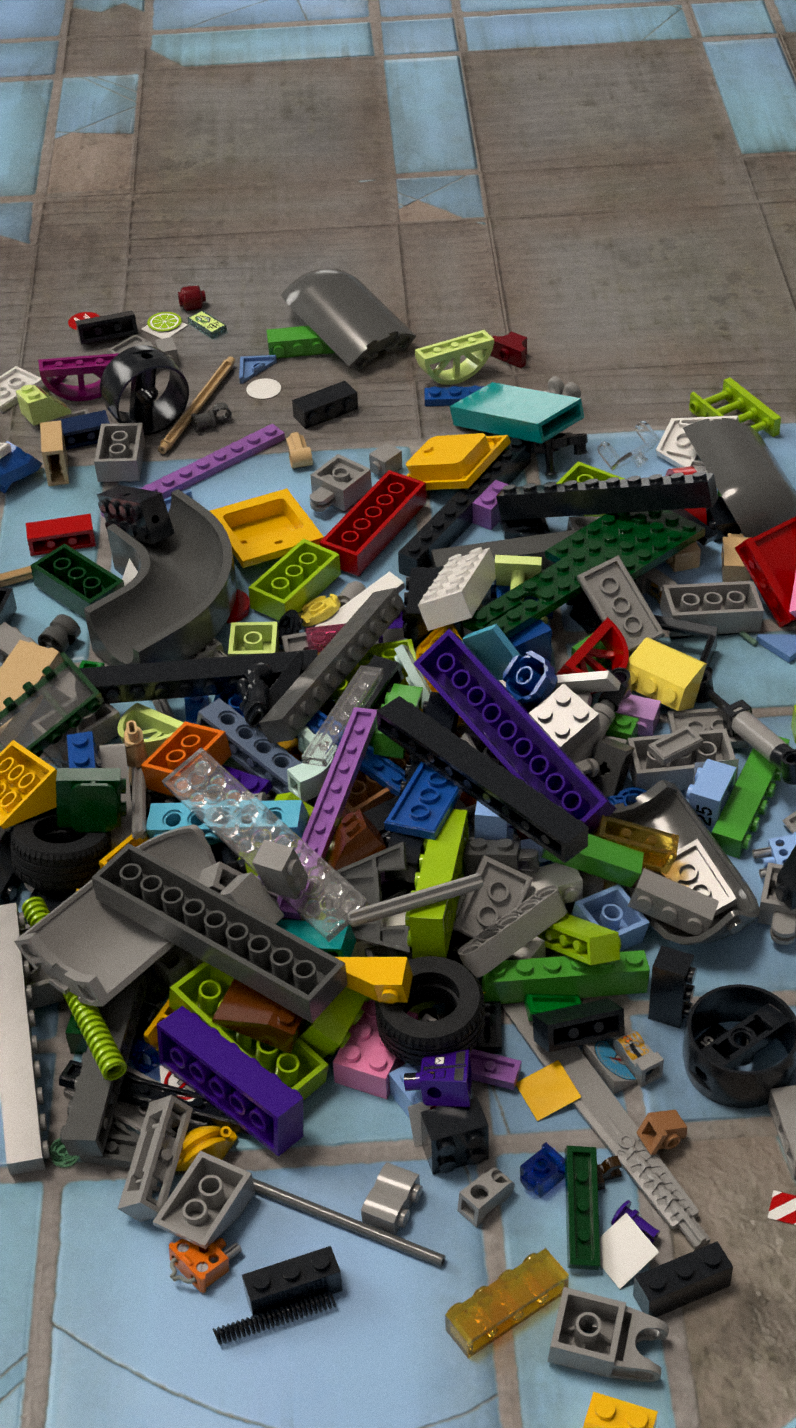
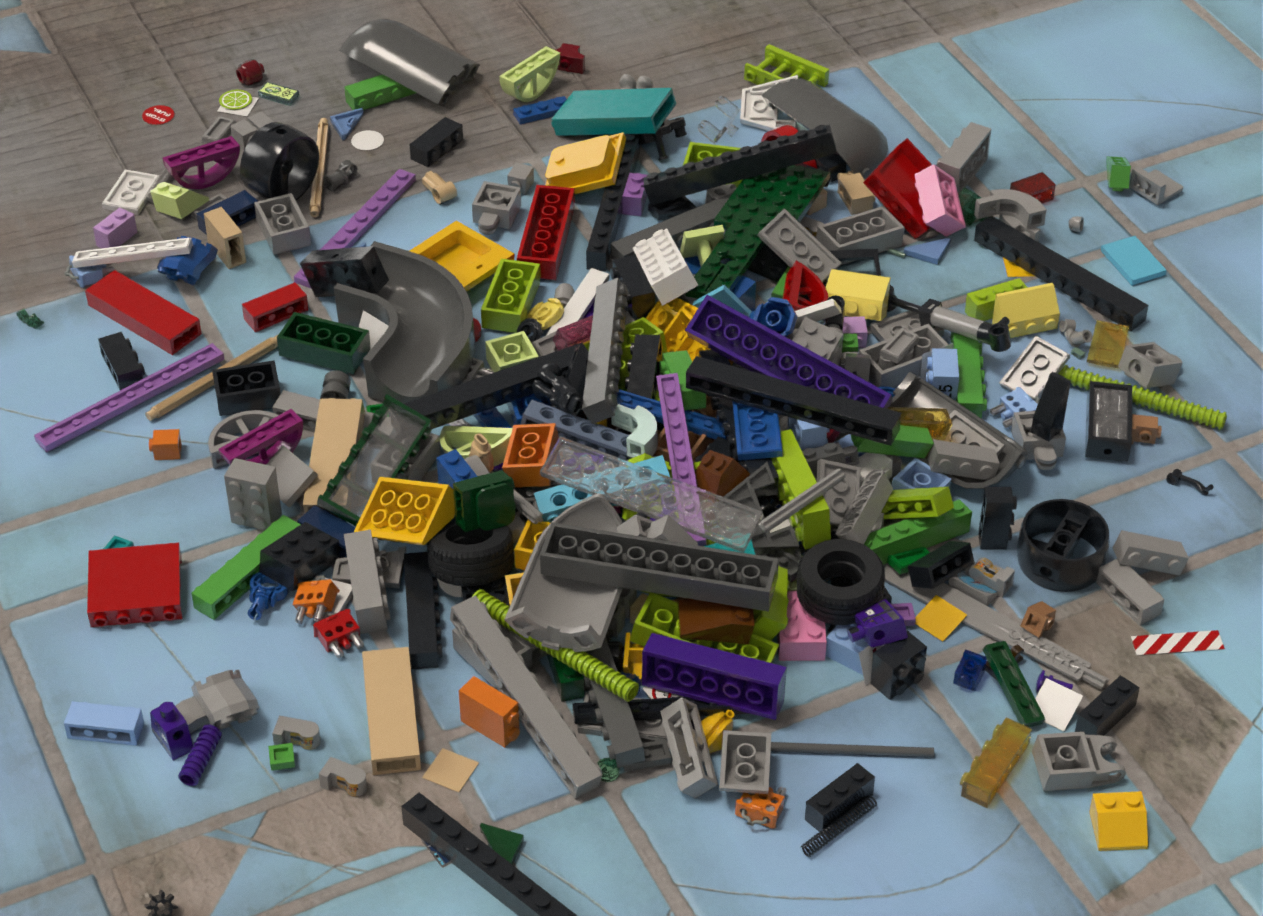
camera: 25 degrees left, 0 degrees up
black brick [75,310,138,344] -> none
light grey brick [252,839,308,899] -> none
clear tile [301,665,384,767] -> none
yellow slope [335,957,413,1004] -> none
light grey brick [361,1162,423,1234] -> none
light aqua plate [394,644,432,709] -> none
light grey leg [457,1168,515,1228] -> none

